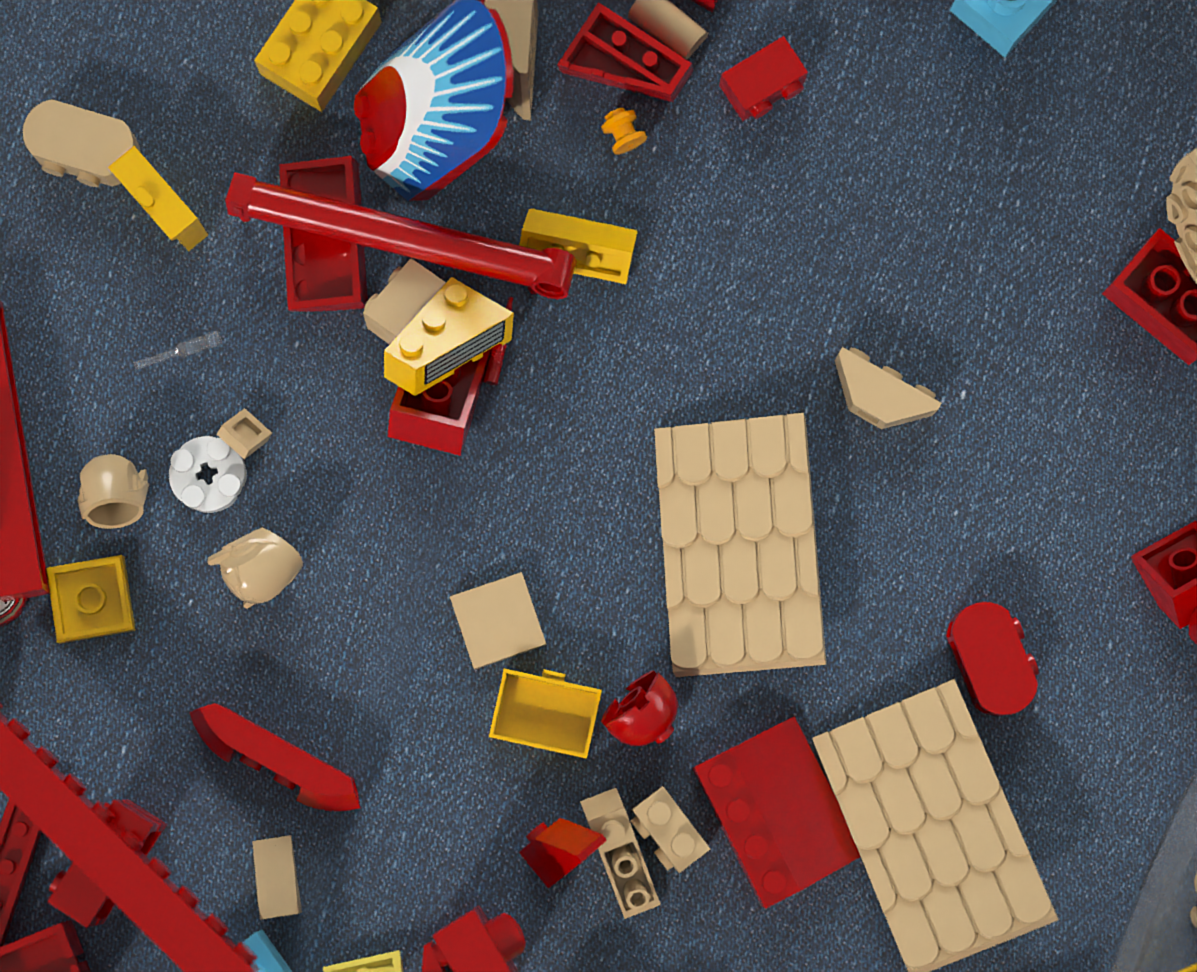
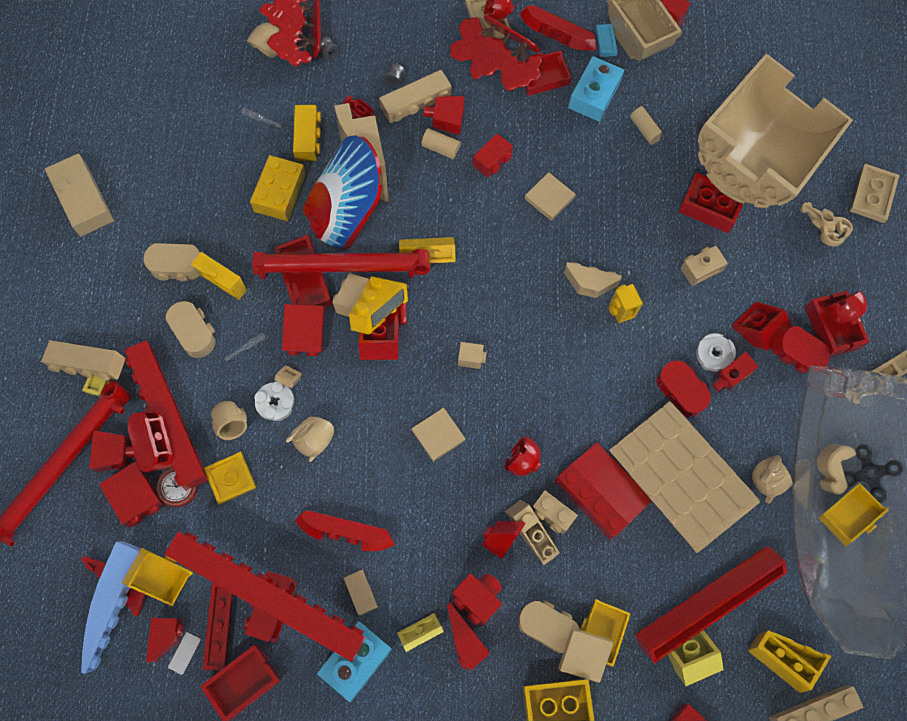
camera: 15 degrees left, 10 degrees down
yellow container [489,668,602,759] -> none
red wedge [557,2,693,102] -> none
light orange wheel [601,107,647,155] -> none
tan piece [654,413,827,677] -> none
none -> tan brick [166,301,216,358]
none -> red brick [282,304,326,356]
none -> tan brick [458,342,487,369]
none -> tan tile [525,172,576,221]
none -> yellow brick [609,284,643,324]
none -> tan brick [630,106,662,145]
none -> tan brick [680,246,728,286]
none -> white plate [696,333,736,372]
none -> red torso [712,352,759,393]
none -> tan helmet [752,455,793,503]

